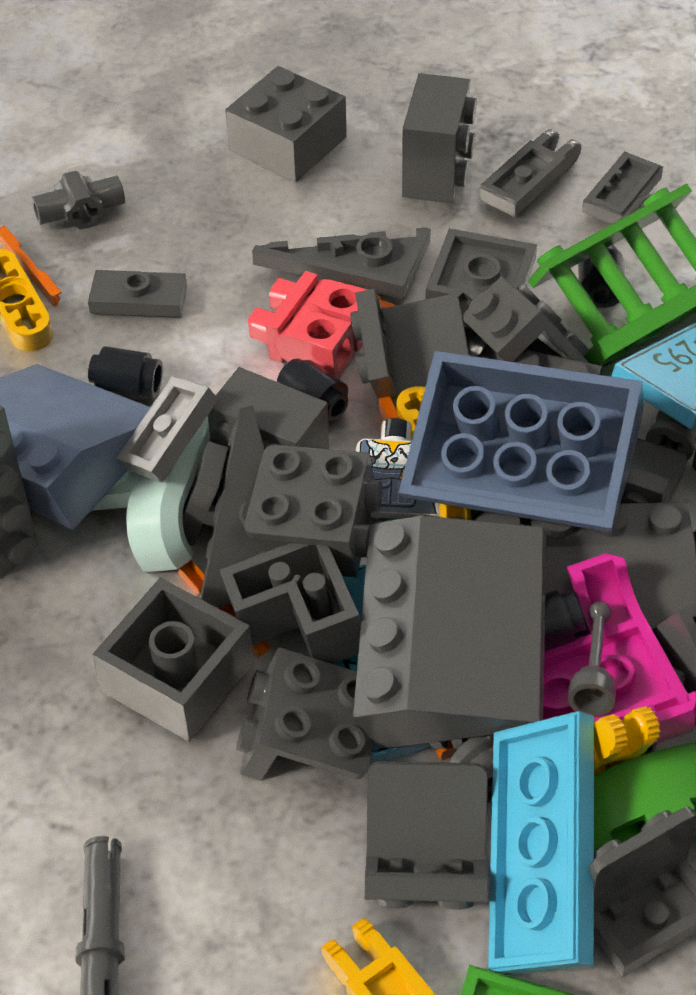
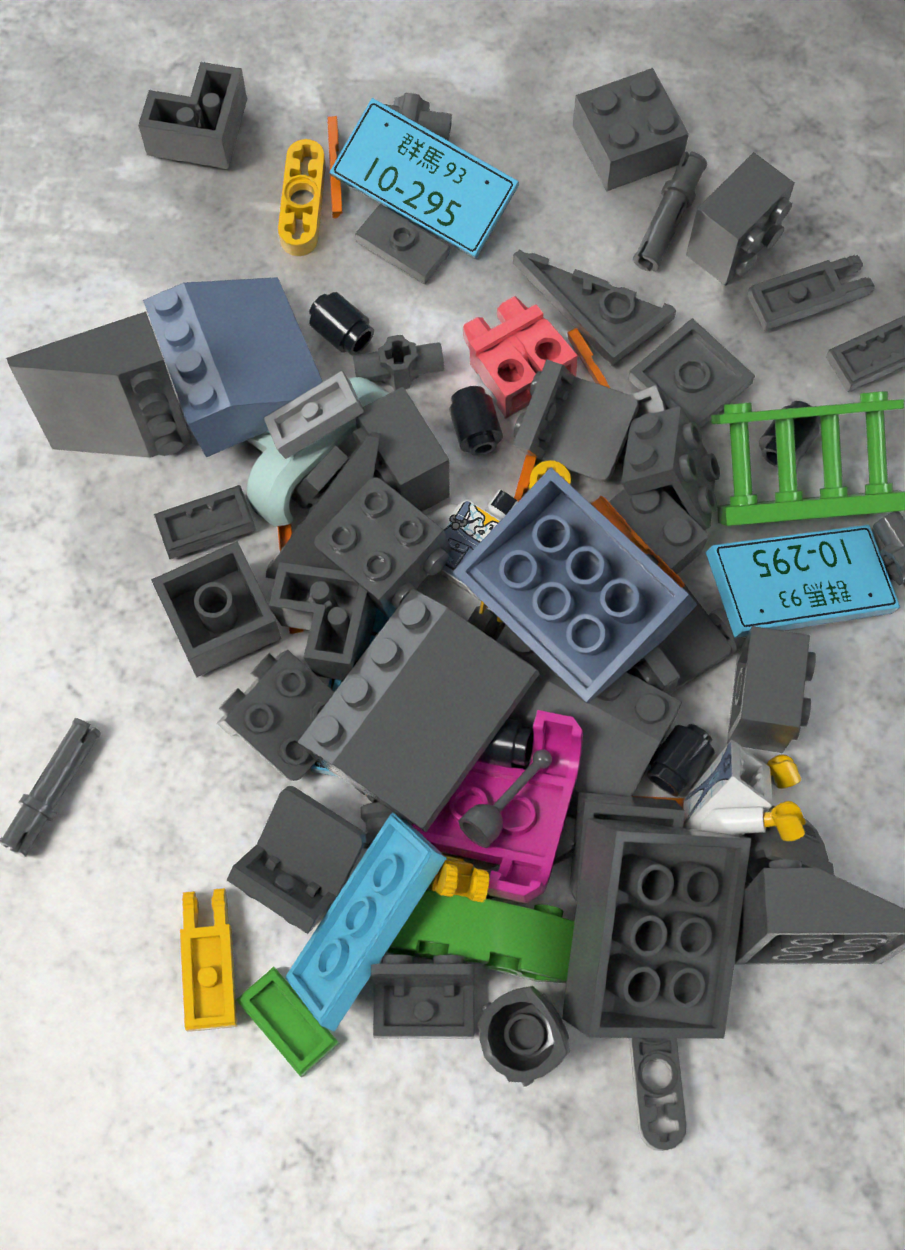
camera: 30 degrees right, 20 degrees up
none -> dark grey plate [154,485,256,559]
none -> medium azure tile [329,98,519,259]
none -> dark grey axle [353,335,444,390]
none -> dark grey pin [633,152,707,272]

